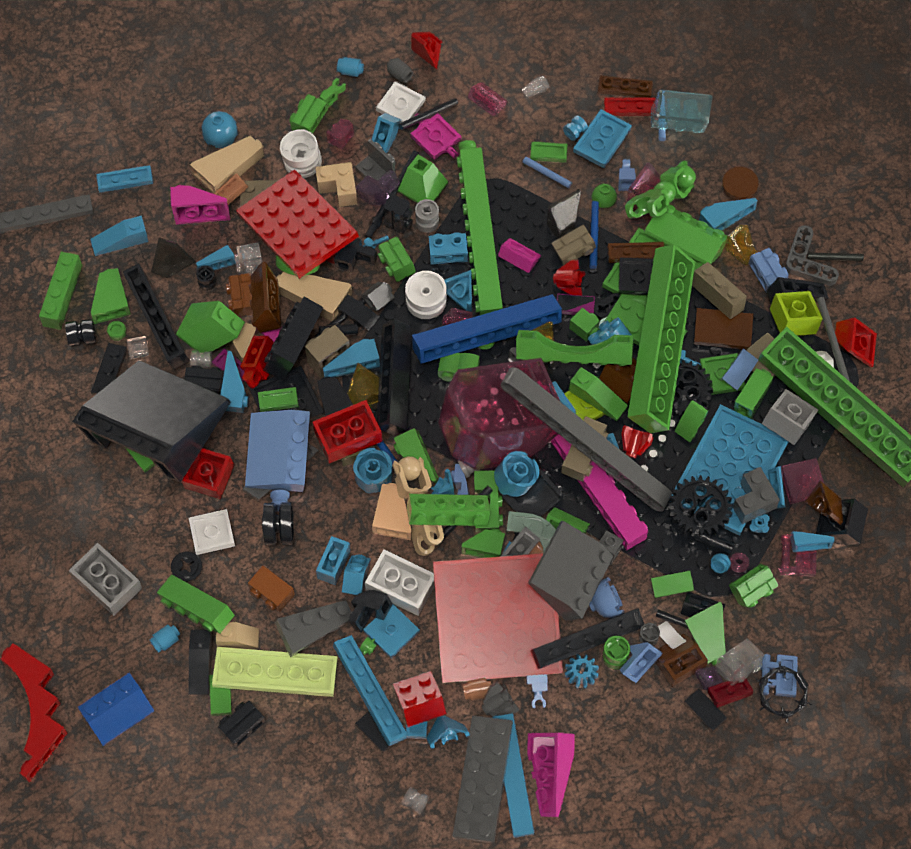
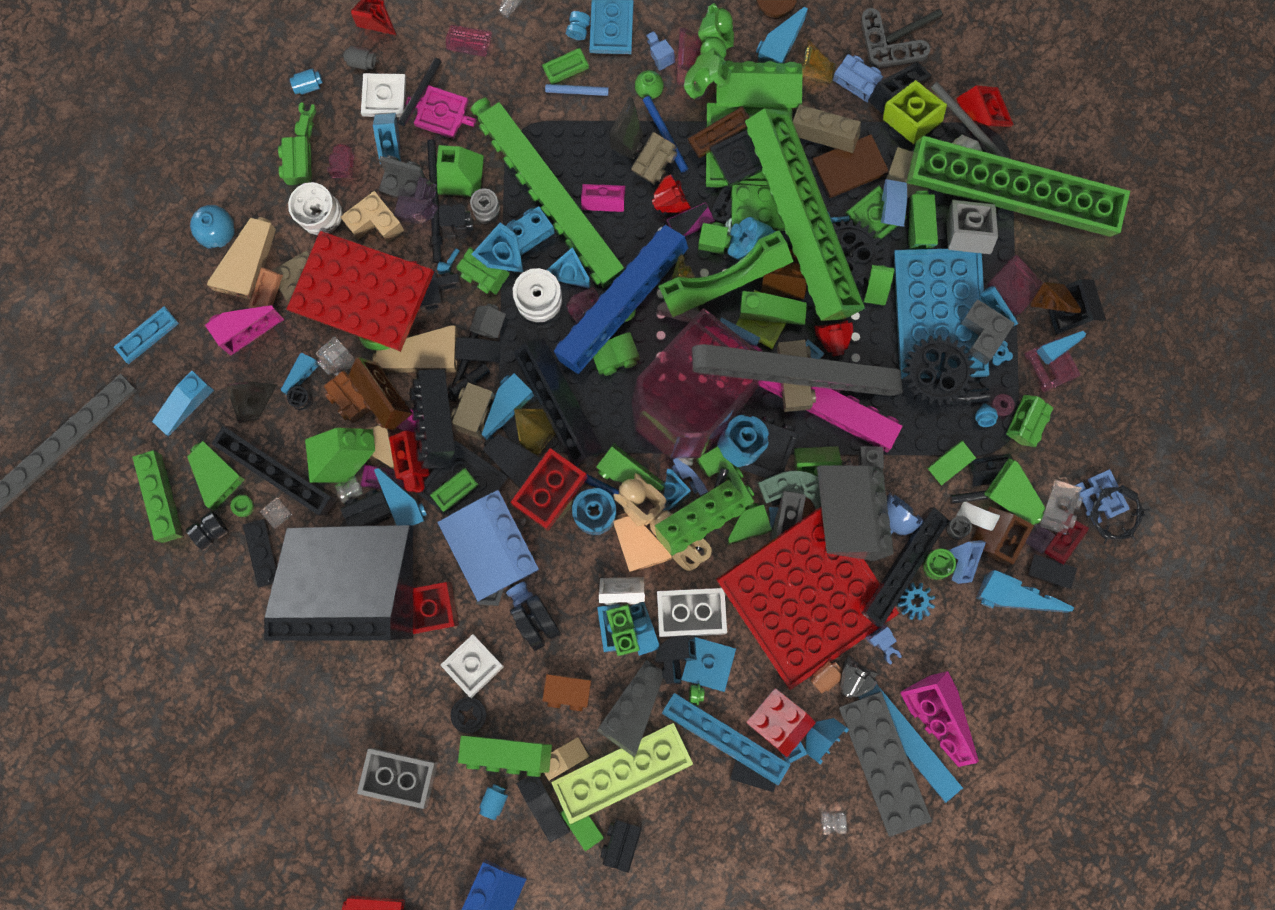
camera: 25 degrees left, 15 degrees up
none -> dark azure slope [472,222,523,273]
none -> white plate [599,577,644,605]
none -> bright green slope [606,604,640,656]
none -> dark azure wedge [976,570,1074,613]

